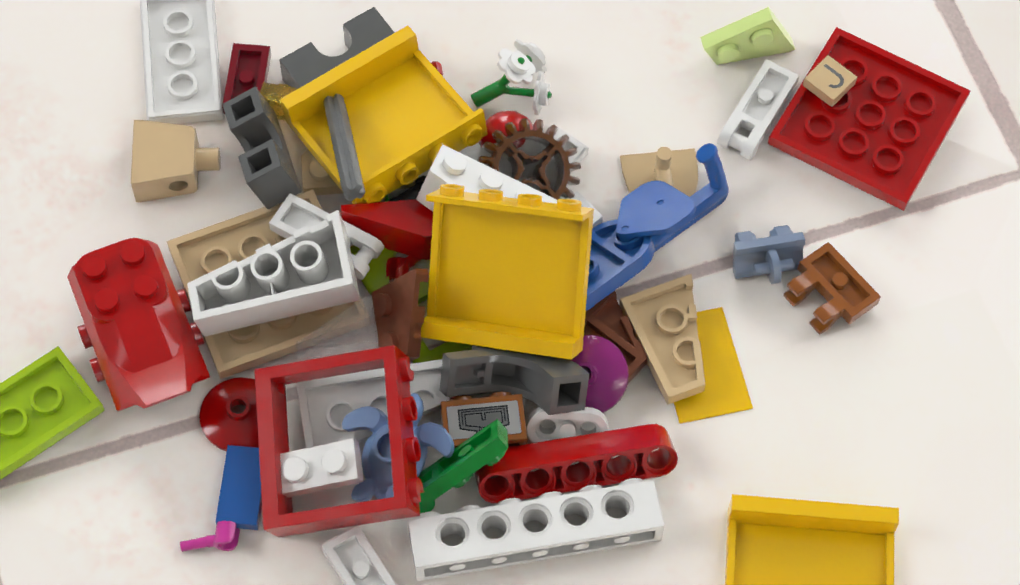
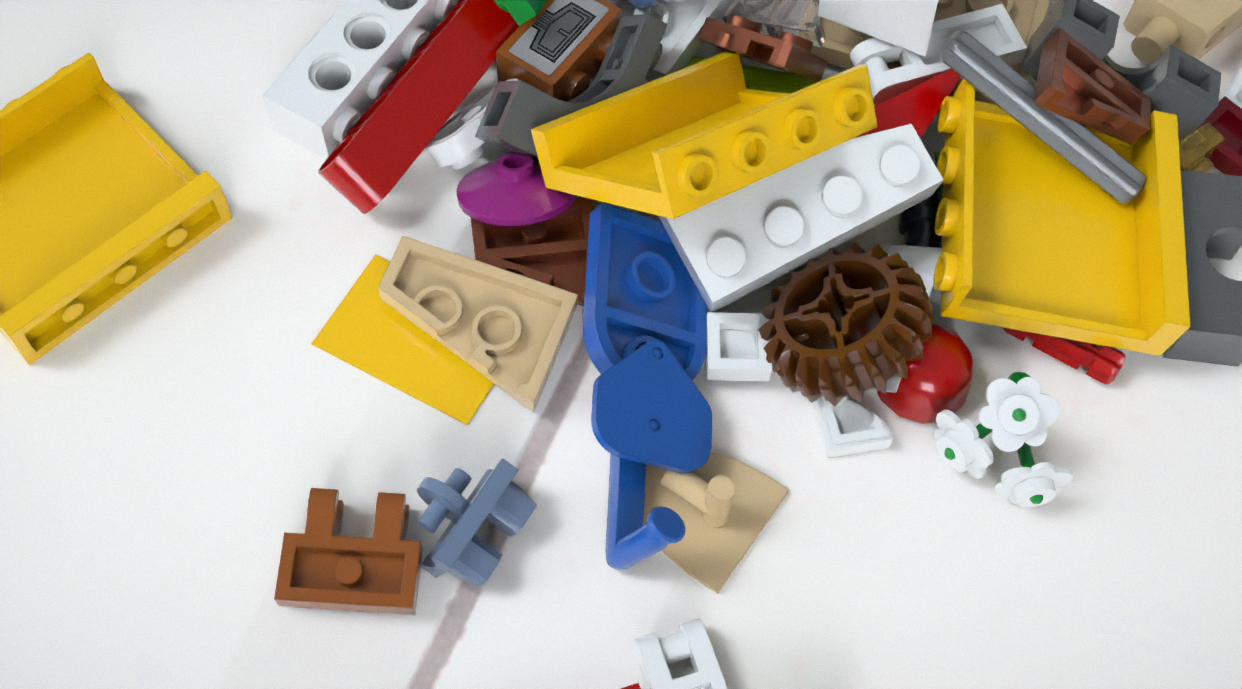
camera: 130 degrees right, 0 degrees up
none -> copper wing [1034,28,1151,145]

